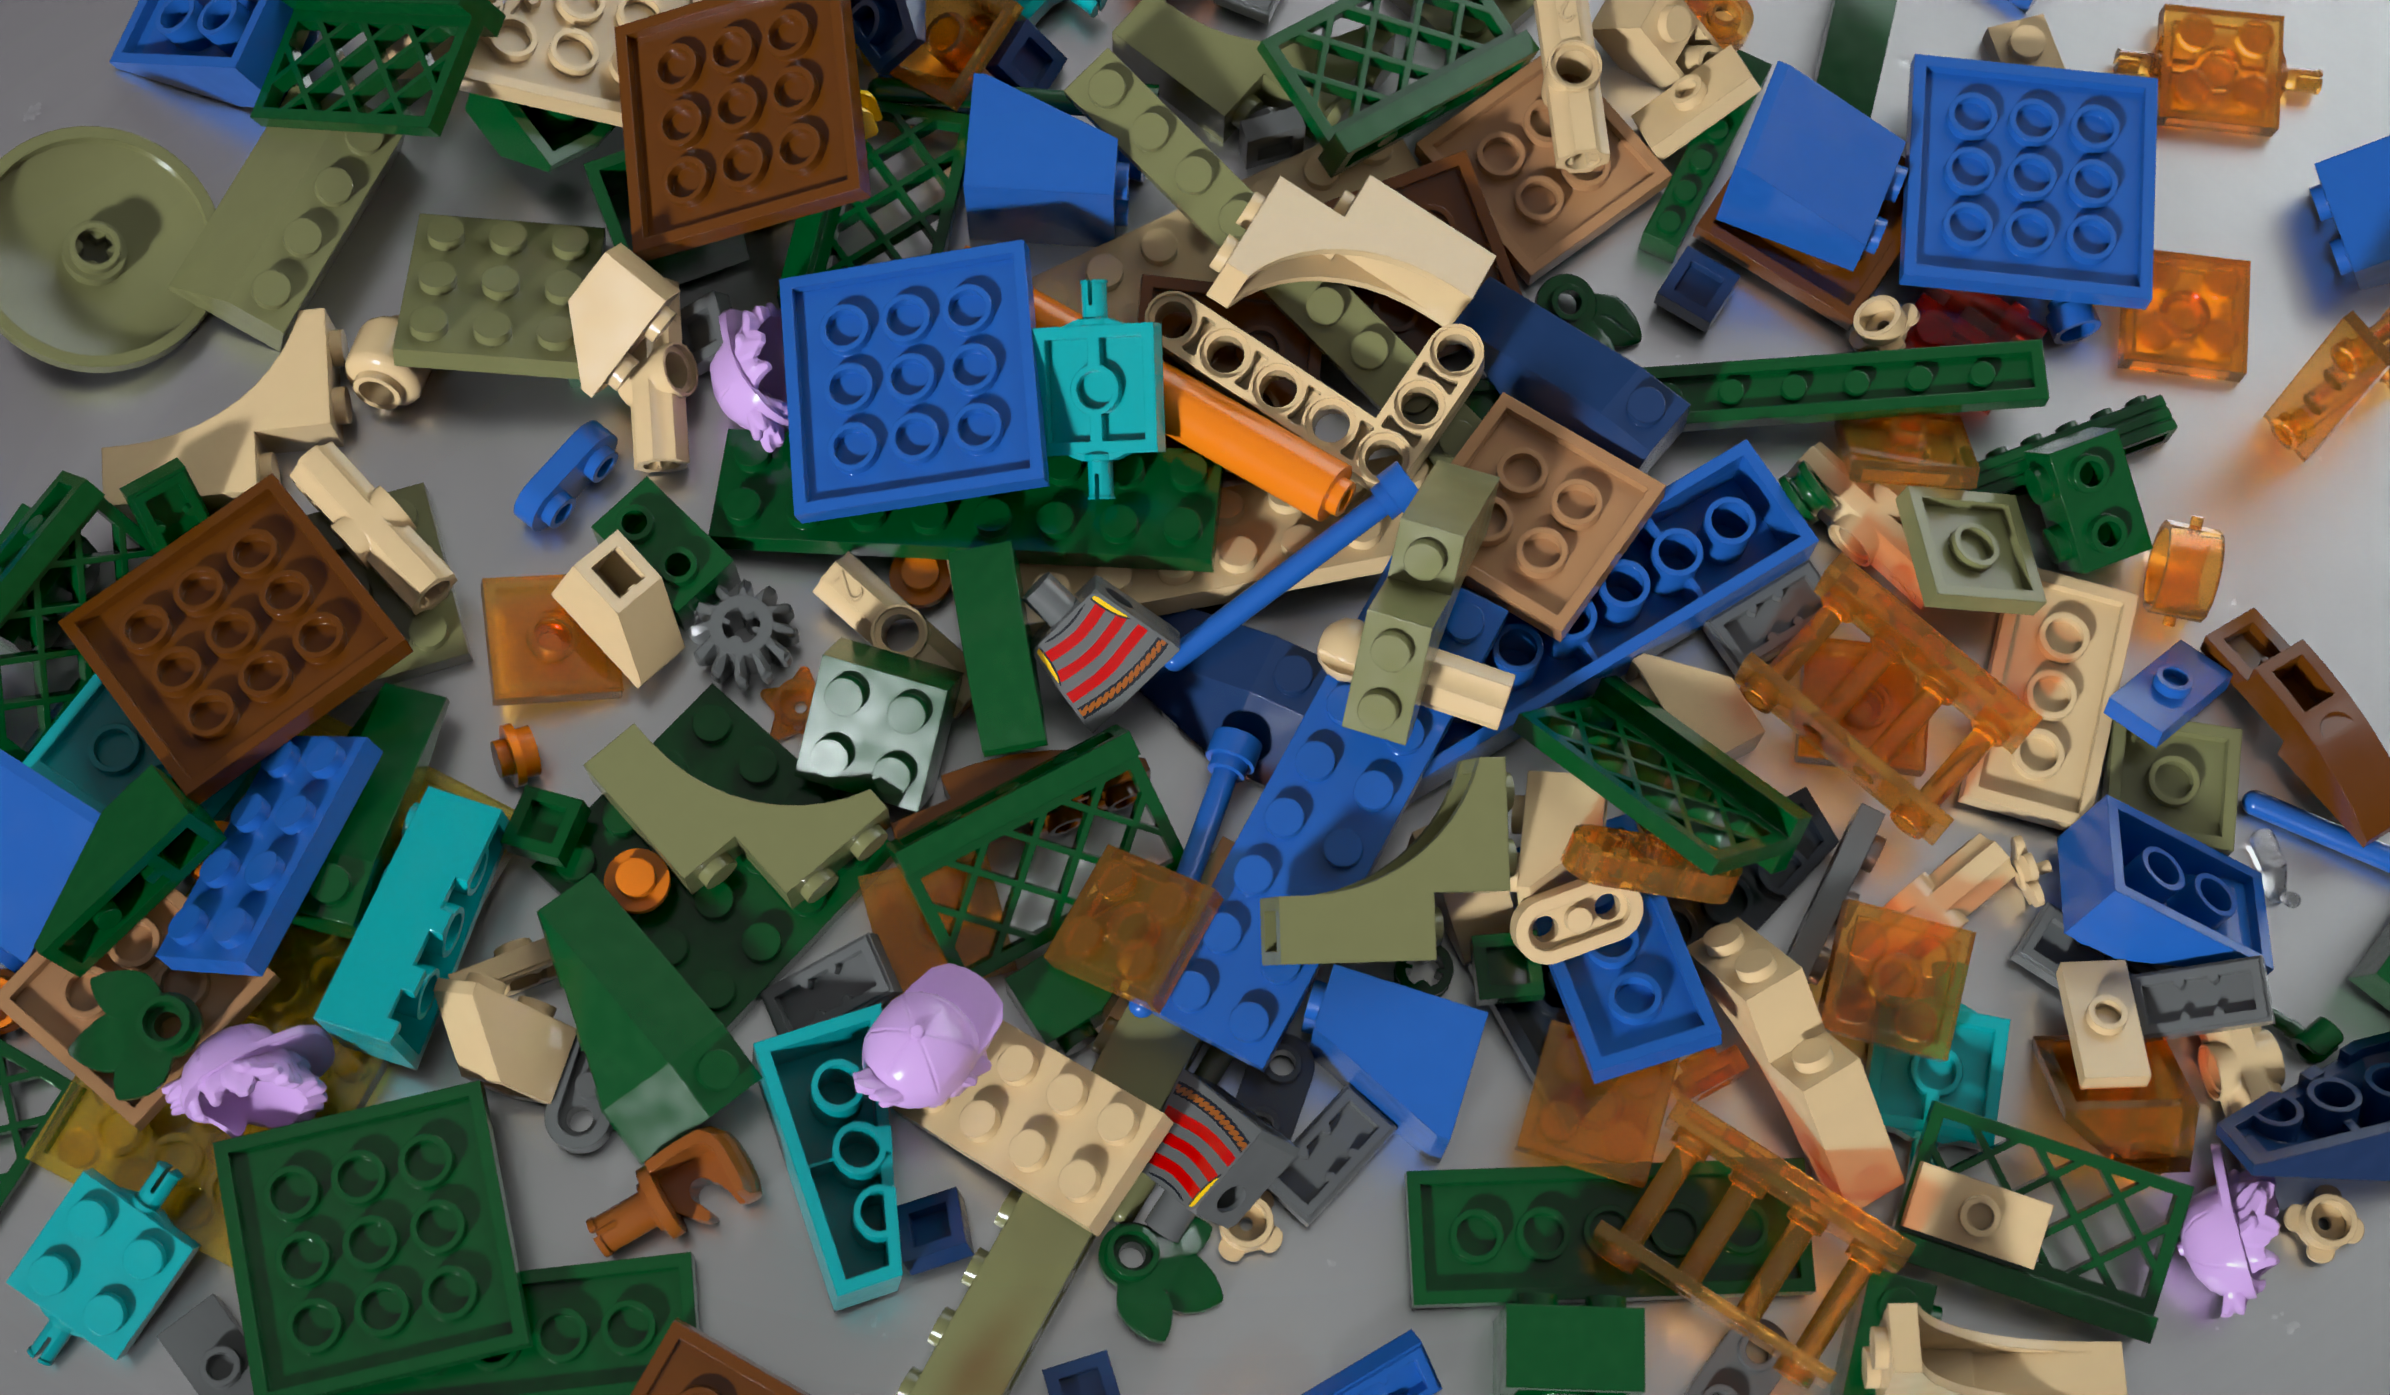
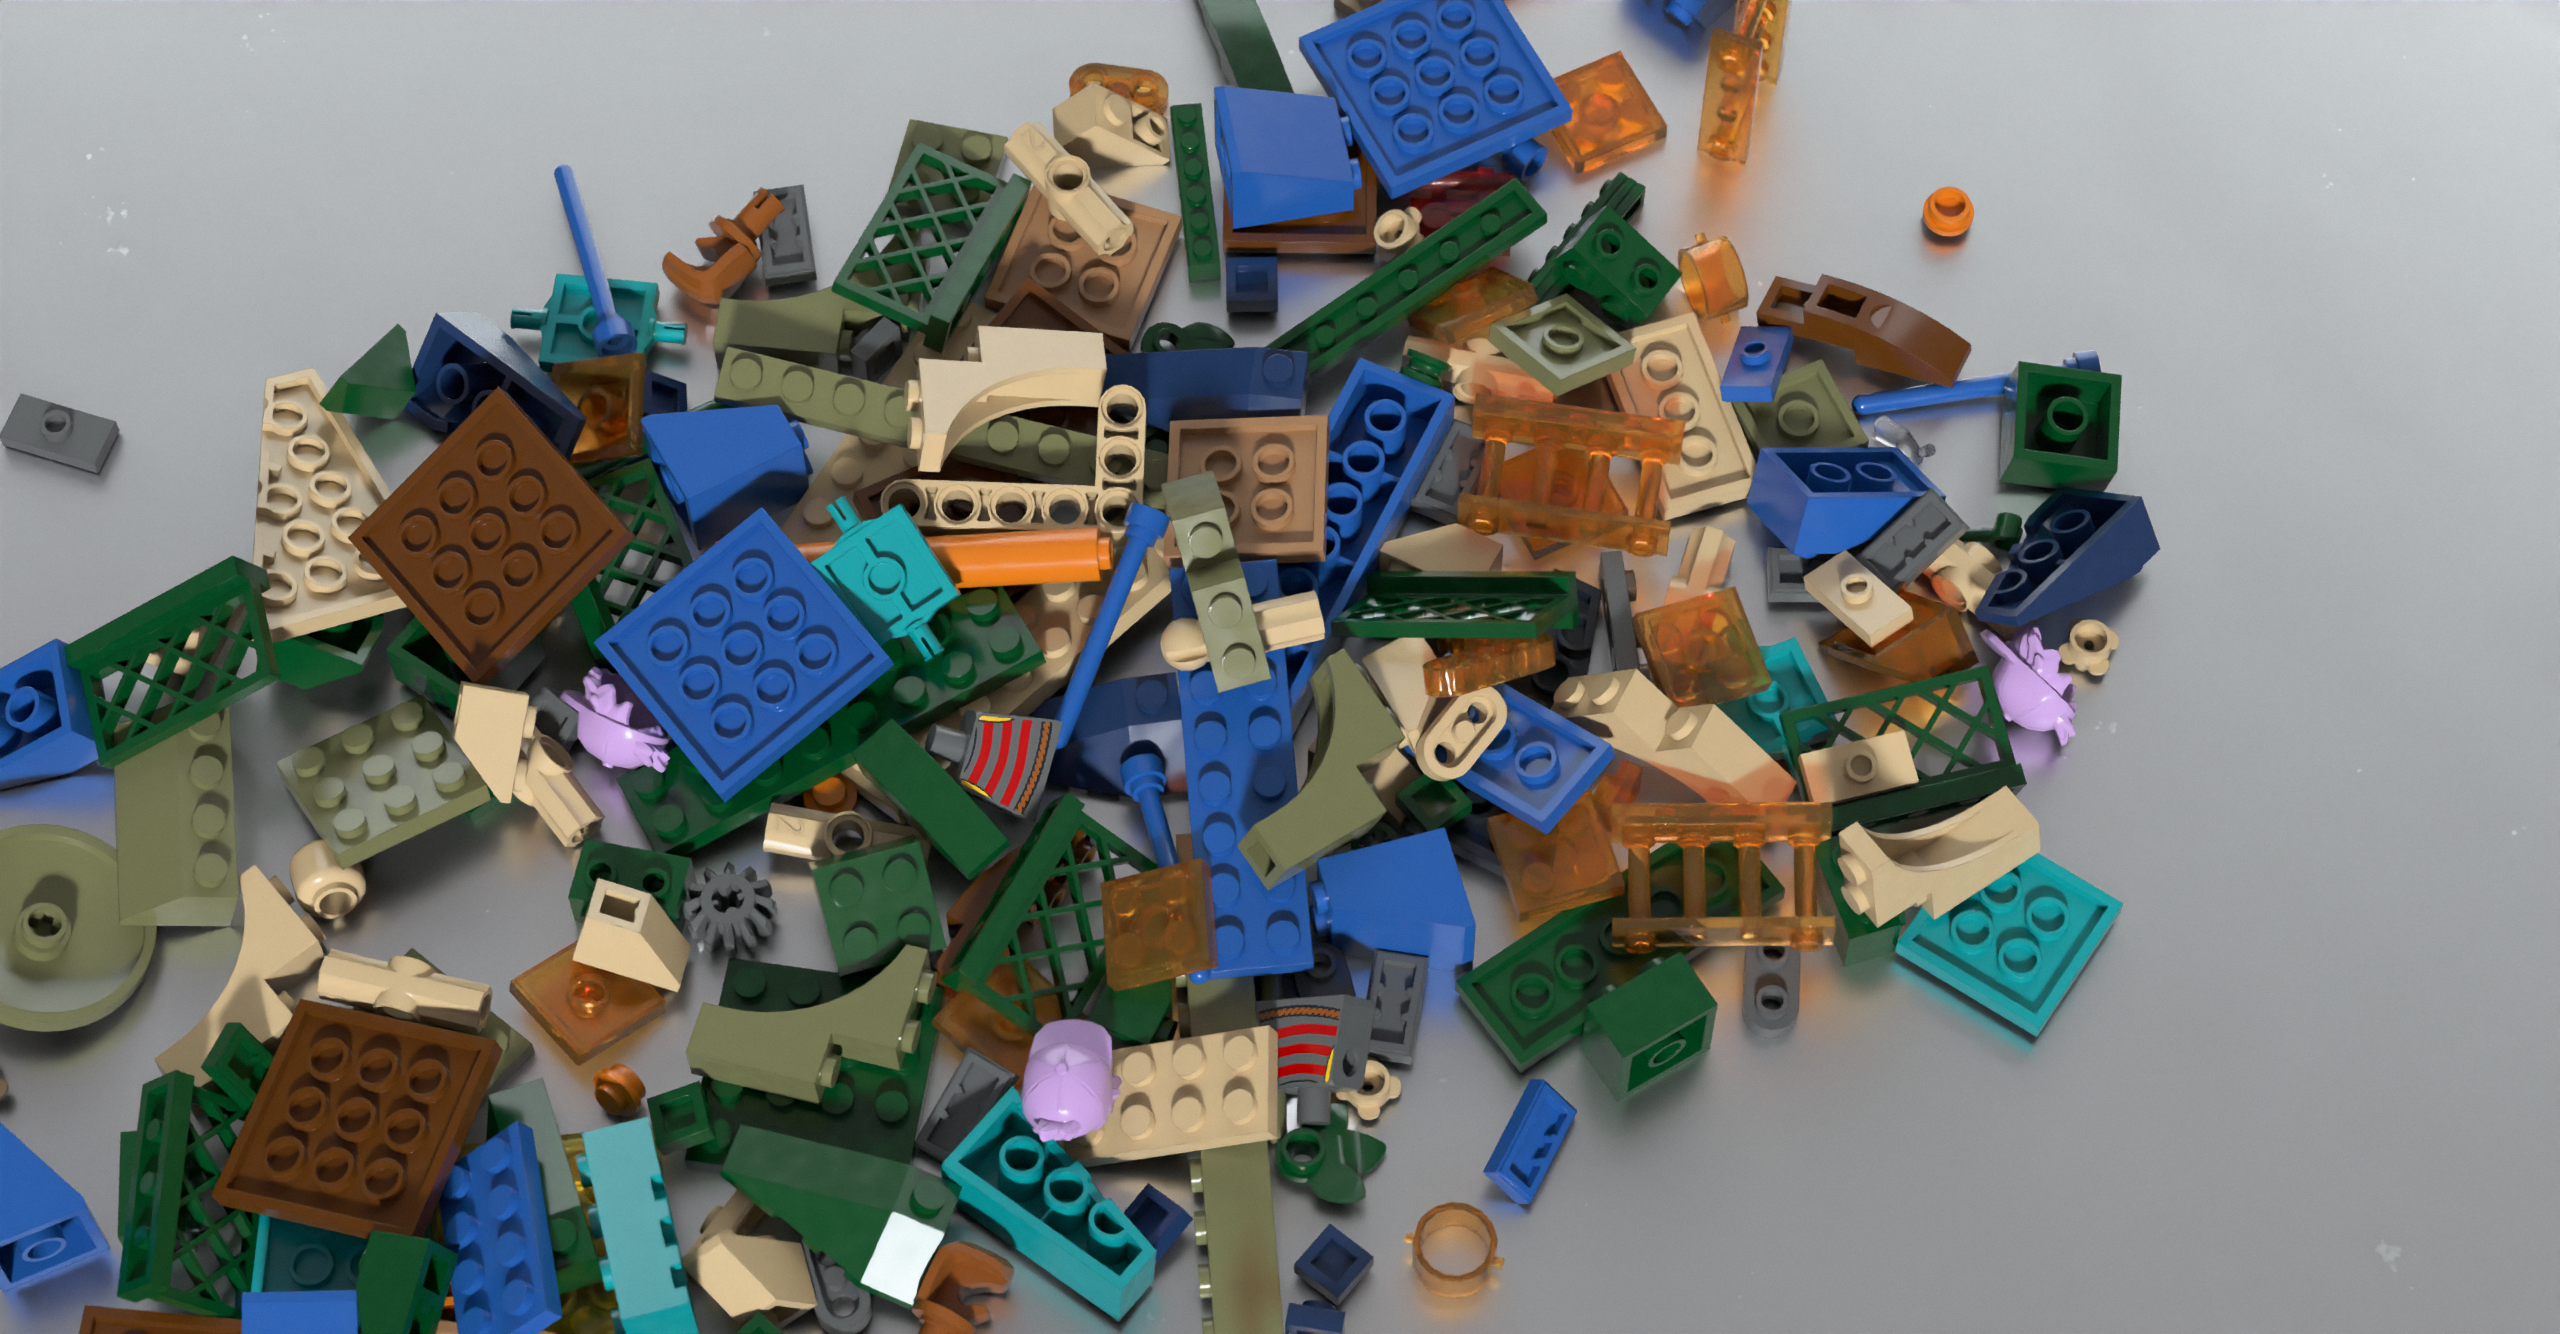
camera: 30 degrees left, 10 degrees down
blue plate [513,420,618,531] -> none
orange plate [604,848,671,914] -> none
clear orange plate [760,666,816,741] -> none
tan plate [1631,44,1762,161] -> none
tan plant [2010,835,2052,908] -> none

